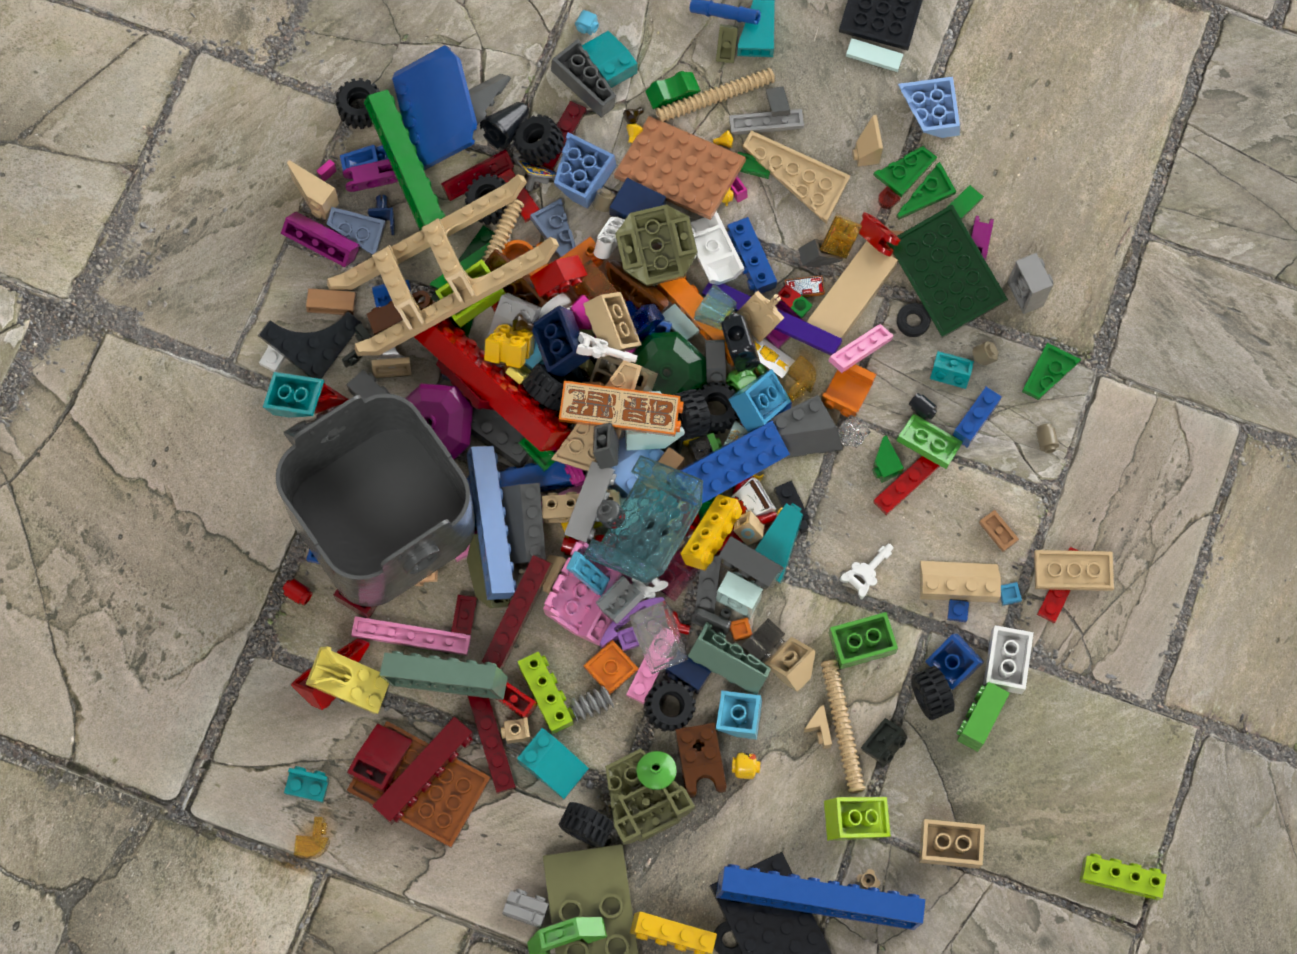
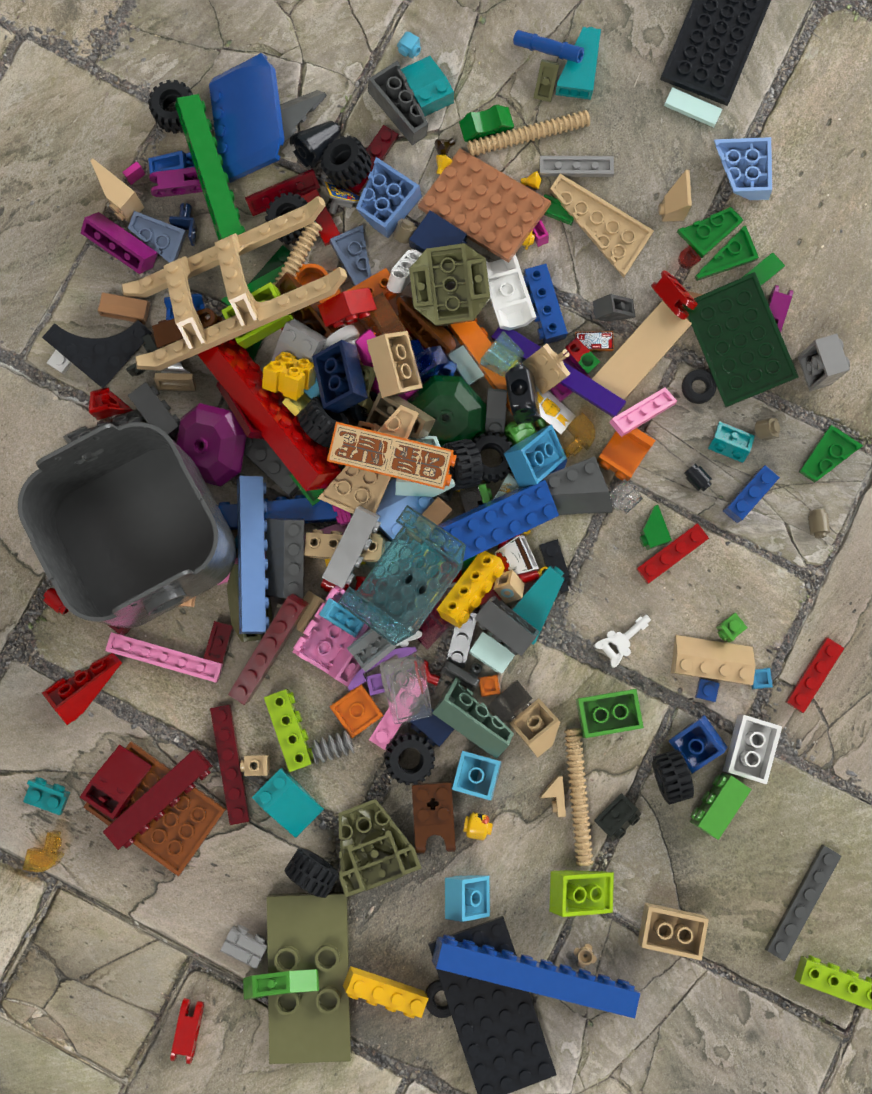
camera: 10 degrees right, 10 degrees up
teal slope [263,372,324,418] -> none
light yellow plate [306,646,389,714] -> none
sand green brick [380,651,508,700] -> none
red brick [496,682,537,719] -> none
dark brown rock [512,313,534,331] -> none
white piece [576,332,637,363] -> none
dark grey brick [593,423,619,469] -> none
dark grey head [596,500,625,529] -> none
bright green dish [637,751,677,790] -> none
dark grey tile [766,86,790,117] -> none
clear yellow slope [820,213,862,259] -> none
bright green plate [896,414,963,469] -> none
medium nougat plate [979,510,1019,552] -> none
tan tile [1034,550,1114,591] -> none
none -> medium azure slope [445,875,490,922]
none -> bright green bracket [716,613,748,642]
none -> dark grey plate [765,845,841,962]

